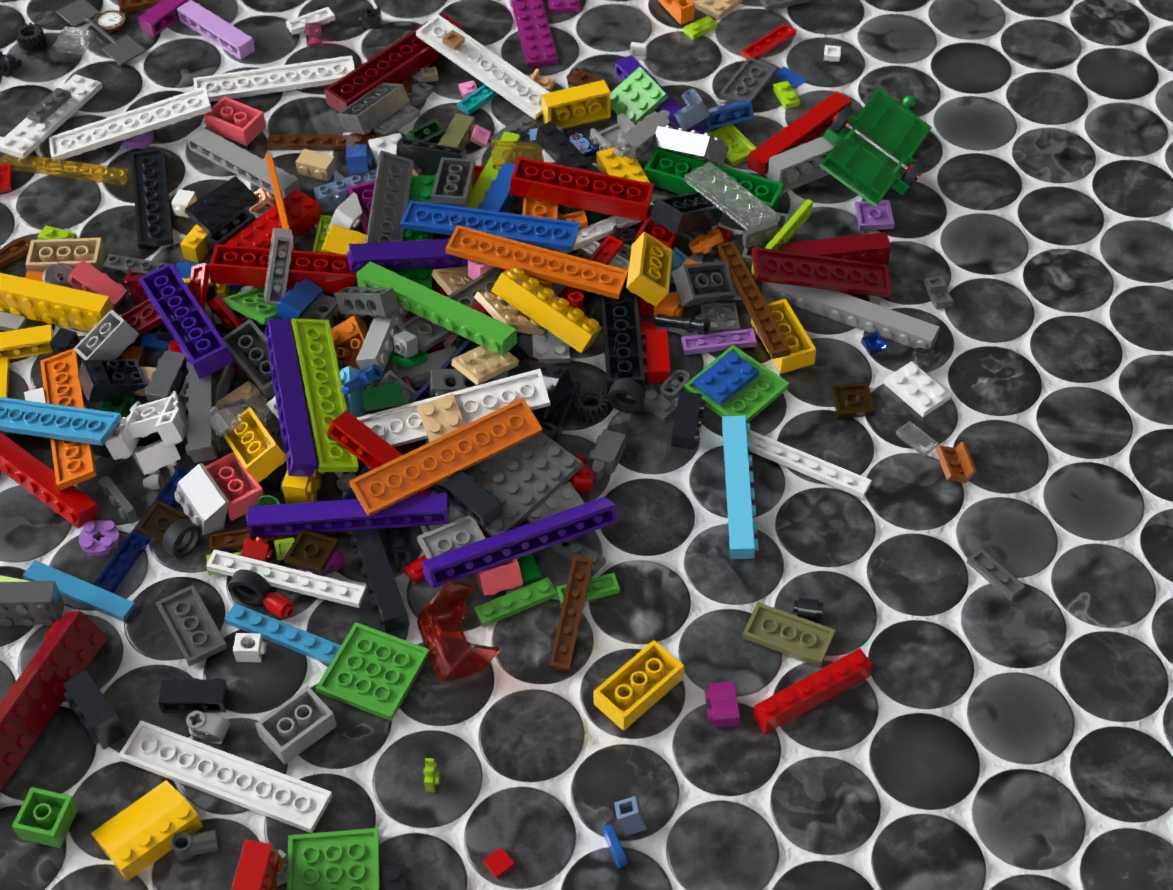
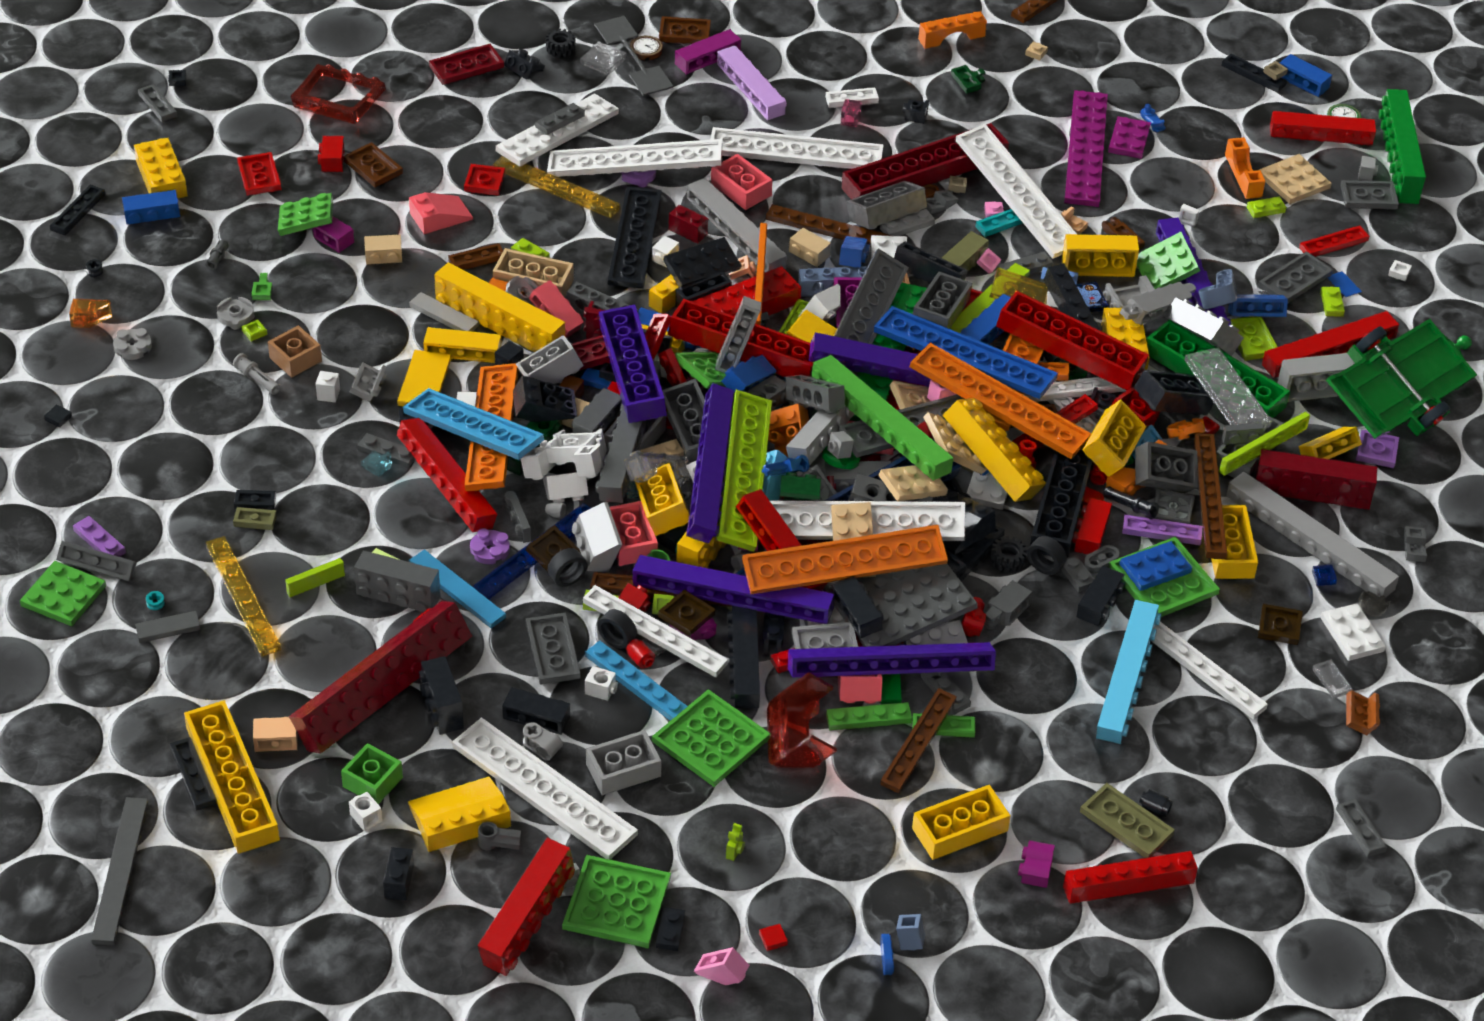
camera: 15 degrees right, 5 degrees down
dark green brick [406,117,445,143] -> none
medium nougat plate [442,30,465,51] -> none
dark red plate [752,247,892,298] -> none
none -> white brick [349,792,382,831]
none -> dark red brick [669,205,708,244]
none -> yellow brick [1299,427,1362,459]

